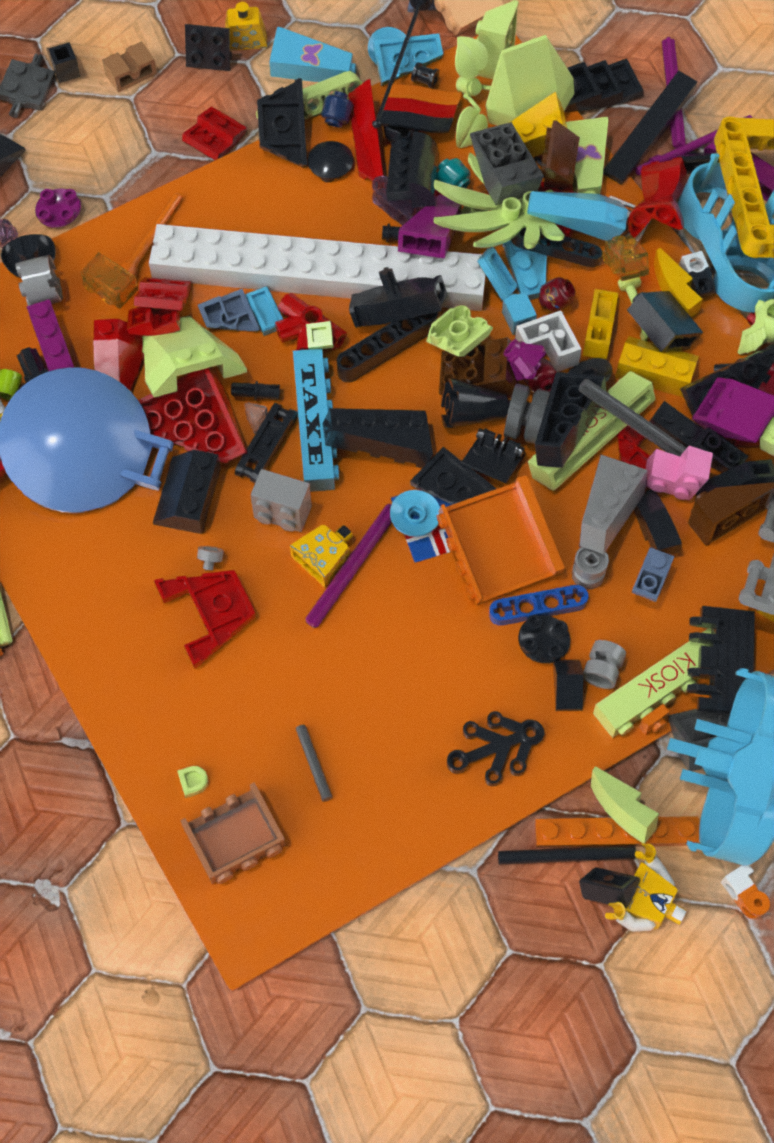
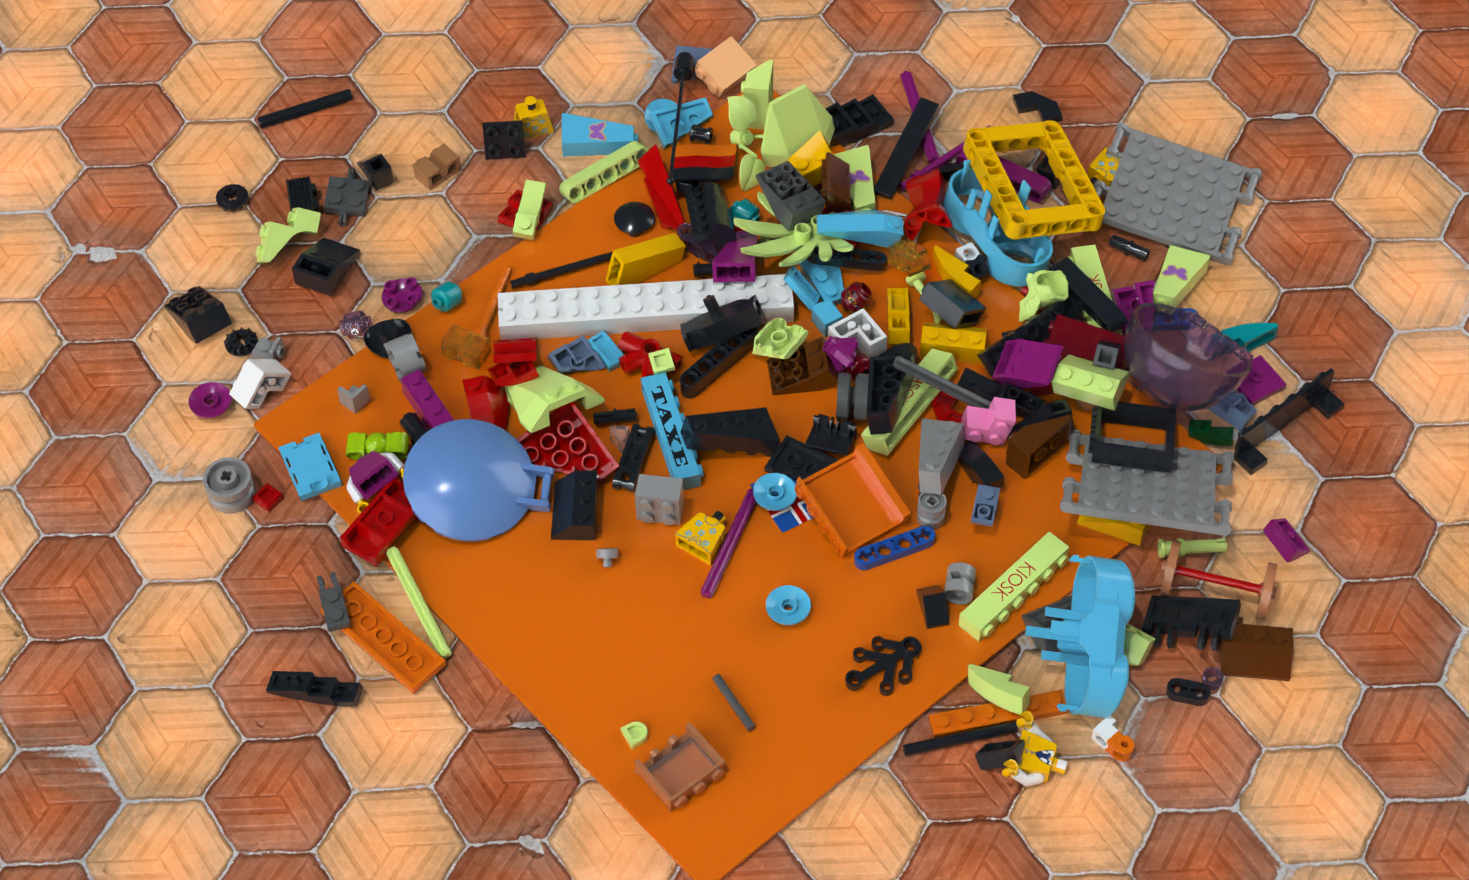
camera: 10 degrees left, 10 degrees down
red wing [154,570,256,669] -> none
black wing [257,78,307,168] -> none
dark blue head [321,91,353,128] -> none
black cone [441,378,511,428] -> none
black dish [518,615,570,663] -> none
orange plate [639,704,670,735] -> none
black hinge [687,606,755,714] -> none
none -> teal head [431,281,462,312]
none -> black bar [510,251,613,288]
none -> yellowish green slope [513,180,546,240]
none -> yellow slope [605,233,686,286]
none -> medium azure dish [766,585,811,625]

